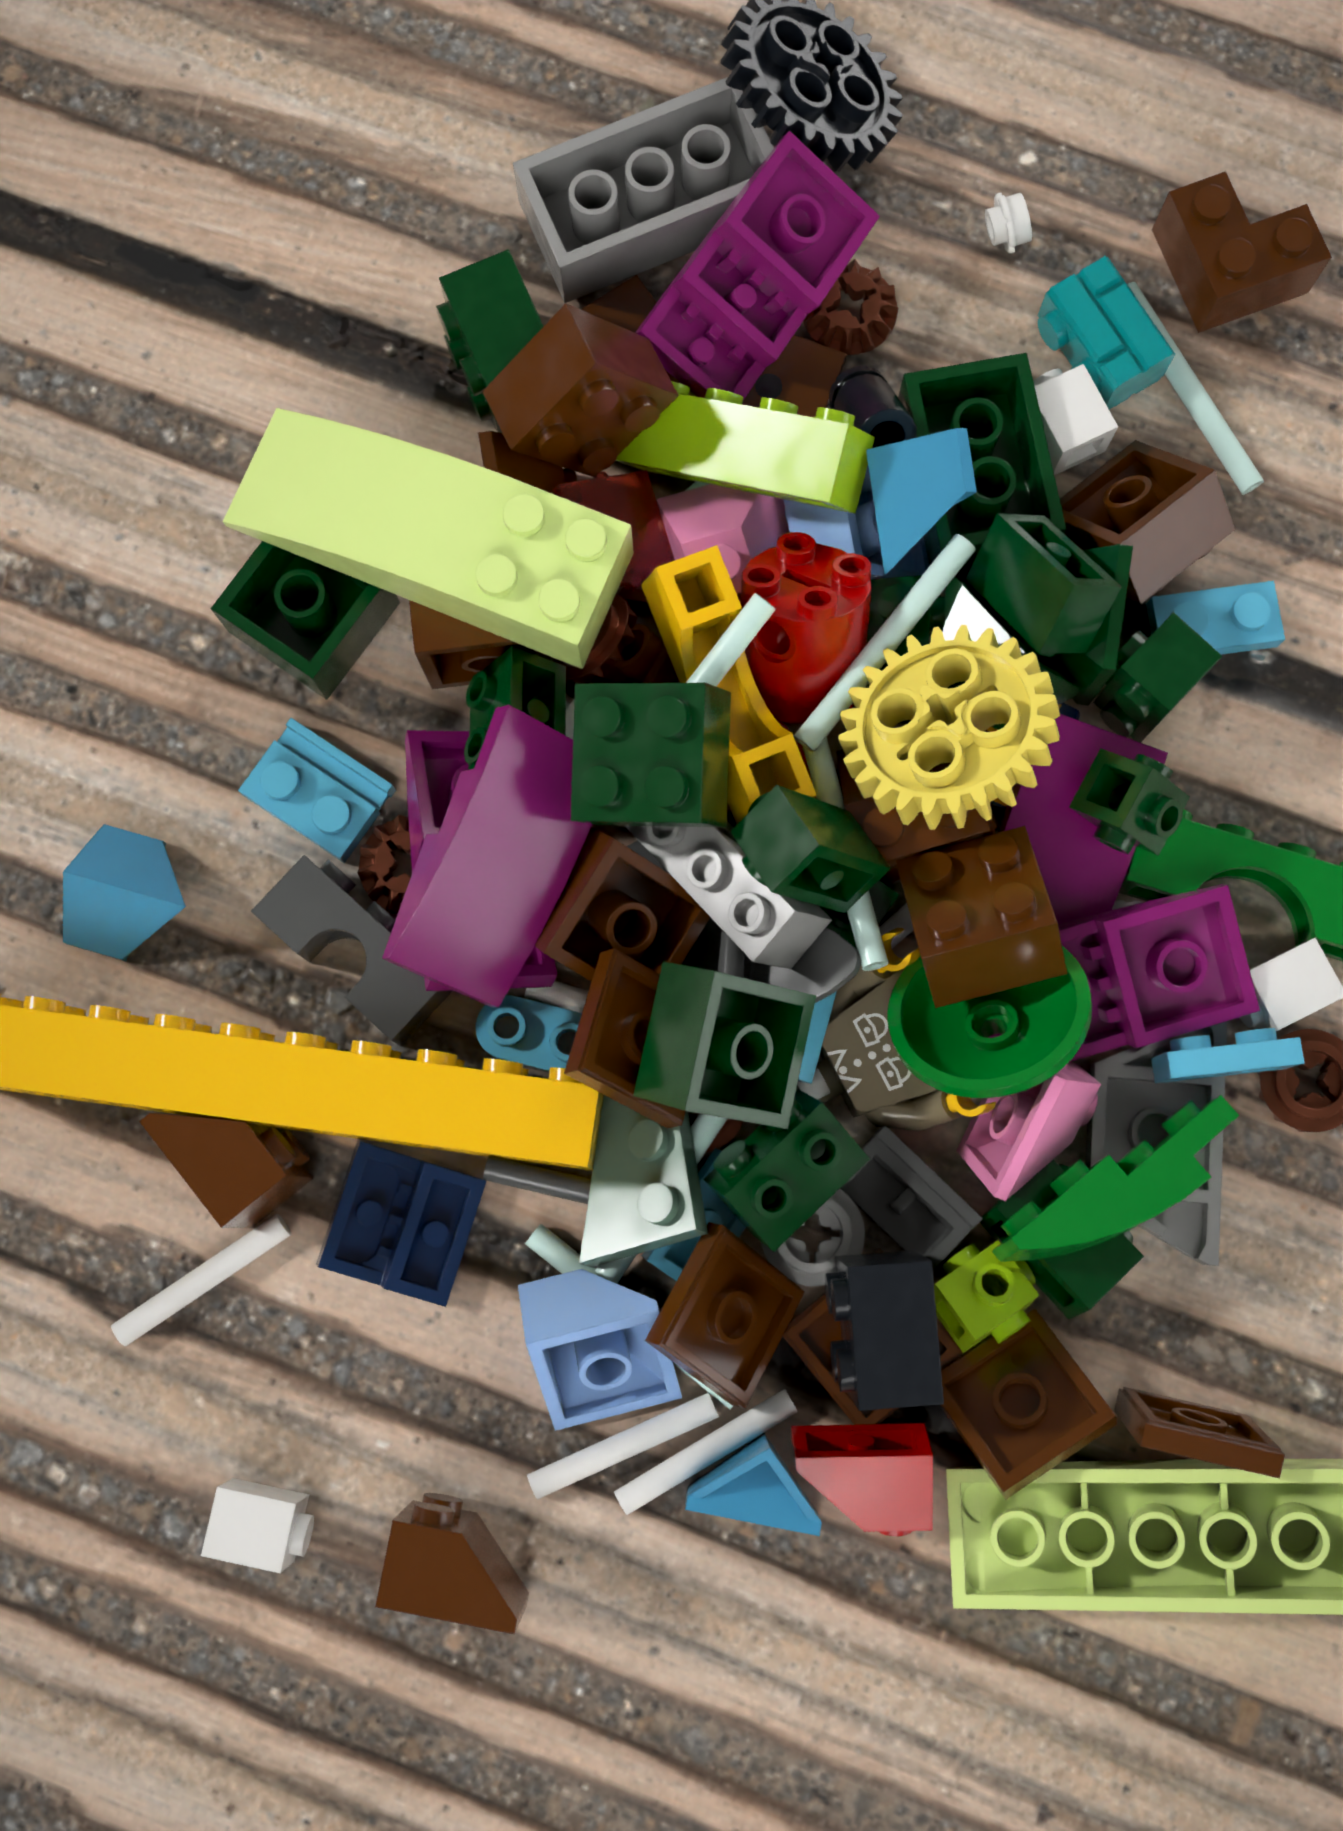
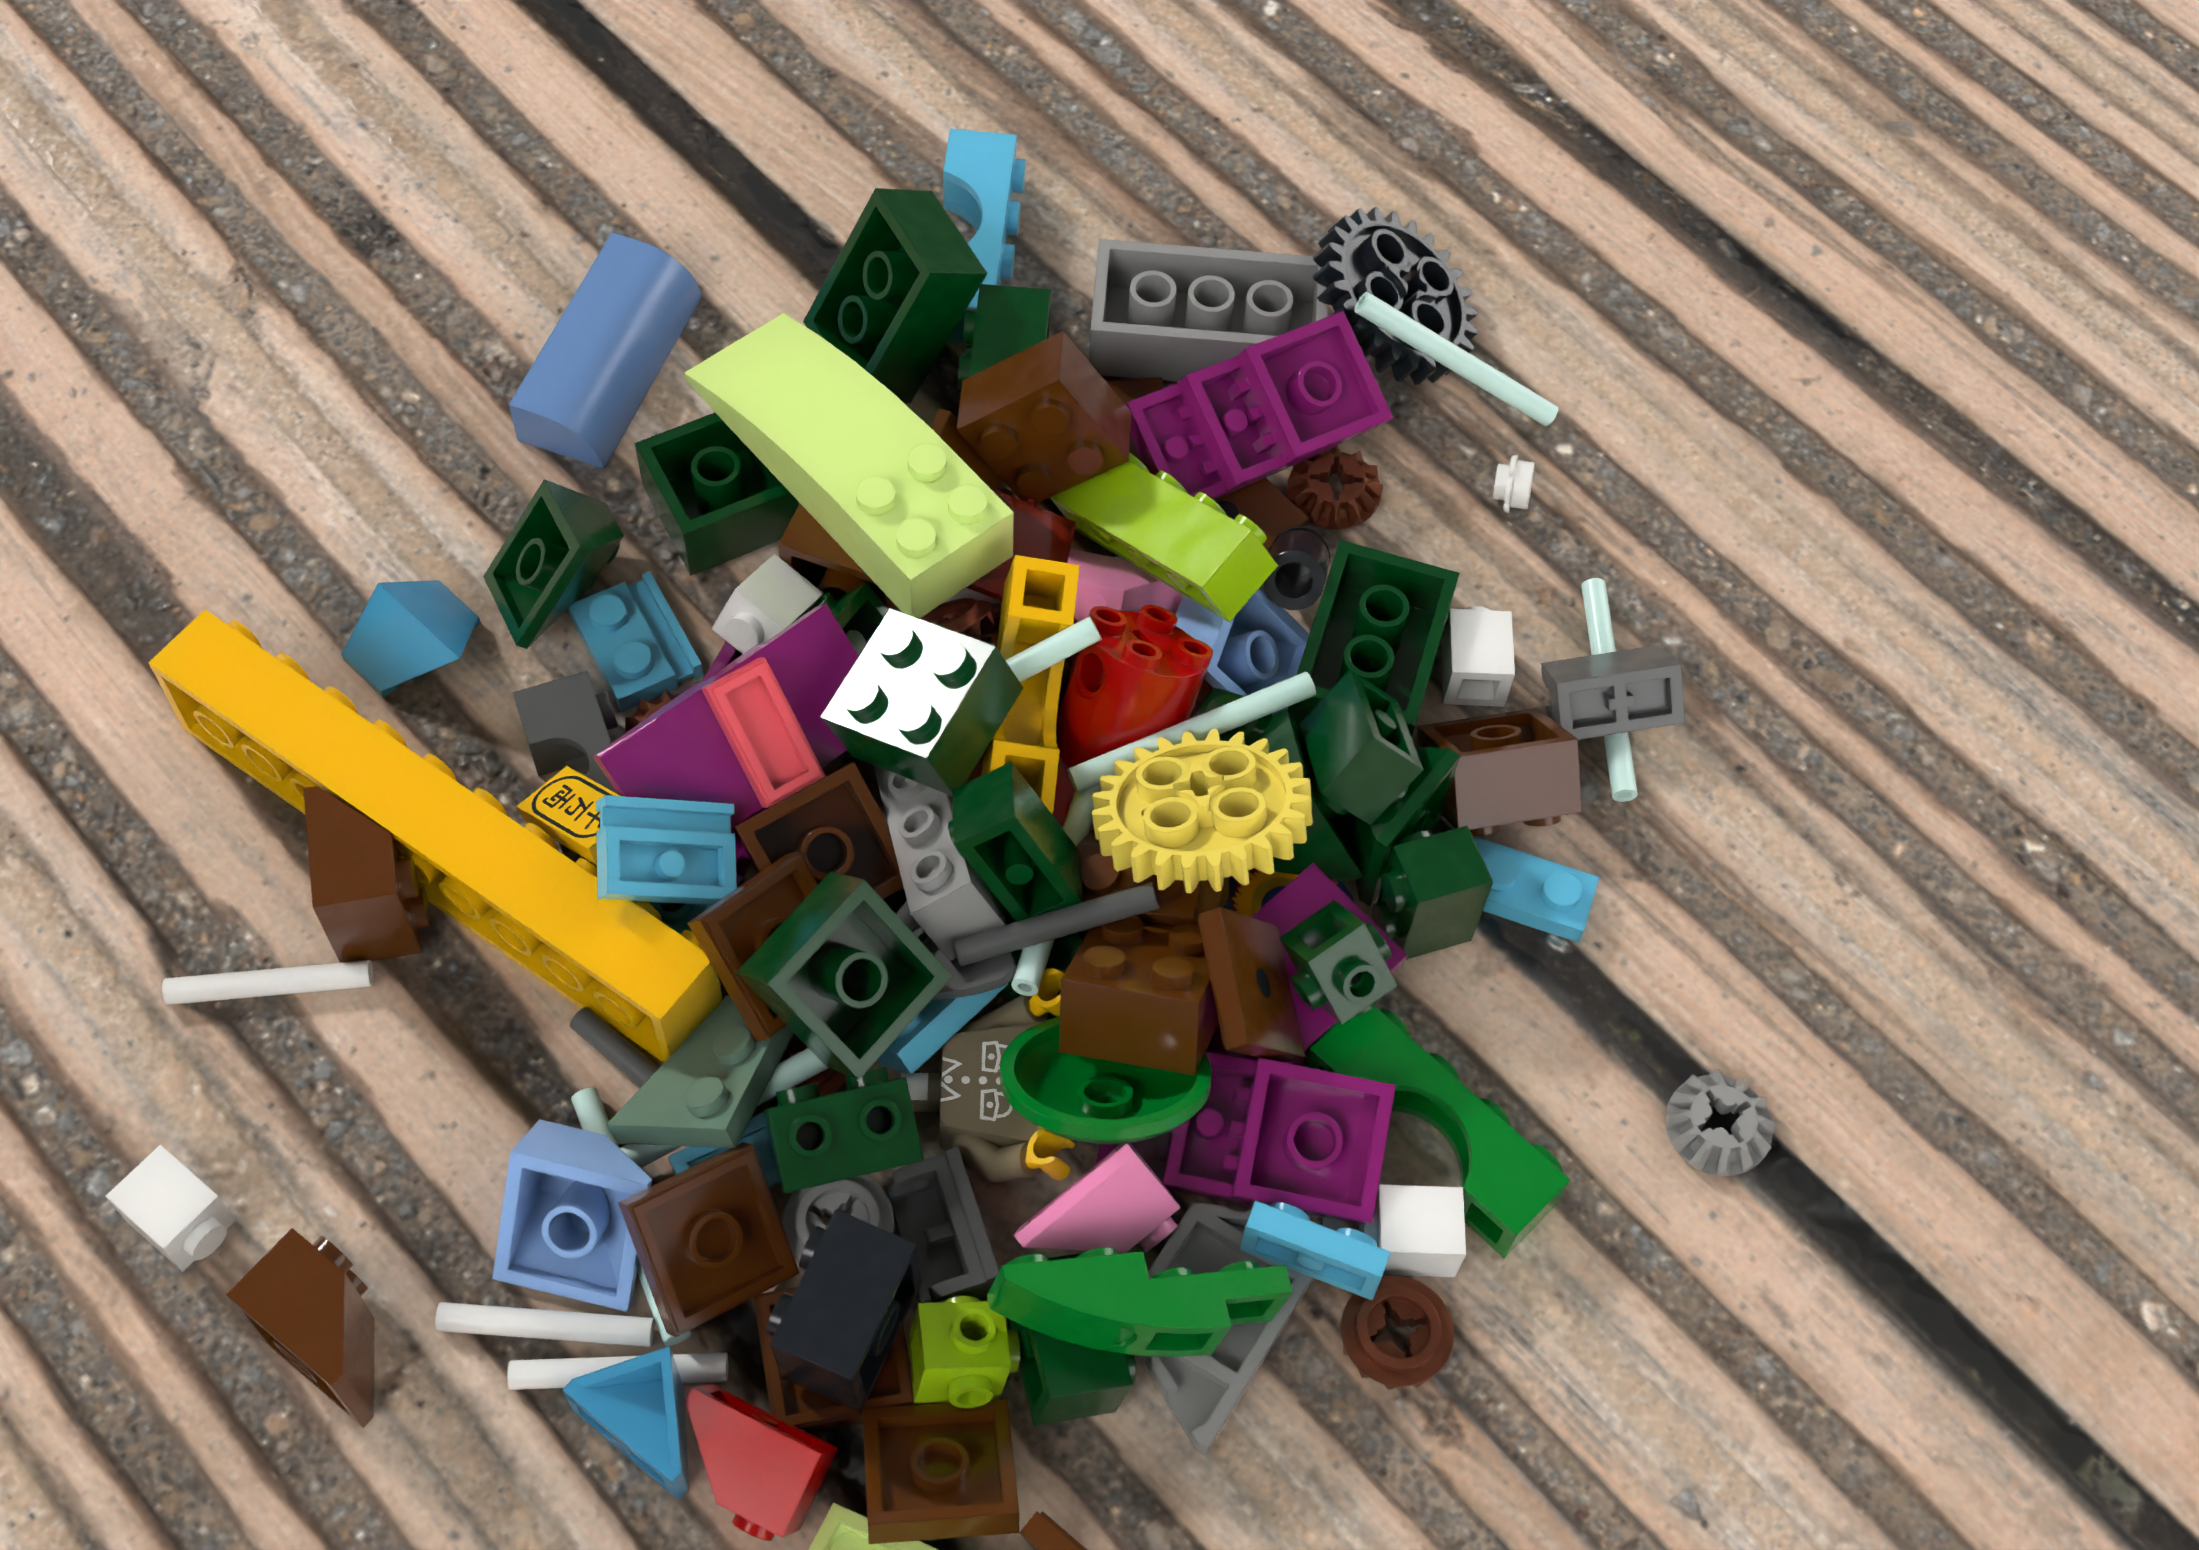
camera: 20 degrees right, 20 degrees down
dark blue slope [316,1140,487,1307] -> none
dark azure slope [866,428,977,575] -> none
teal brick [1037,256,1176,410] -> none
reddish brown brick [1152,171,1332,333] -> none
none -> dark green slope [483,479,624,649]
none -> medium blue brick [509,232,702,469]
none -> yellow tile [516,766,620,865]
none -> medium azure plate [596,795,737,905]
none -> coral tile [701,657,826,808]
none -> white brick [711,554,823,654]
none -> dark green brick [803,188,988,403]
none -> medium azure arch [943,129,1026,344]
none -> dark grey bar [954,882,1160,966]
none -> reddish brown tile [1198,907,1305,1063]
none -> light aqua piece [1354,292,1558,426]
none -> dark grey hinge [1541,644,1685,740]

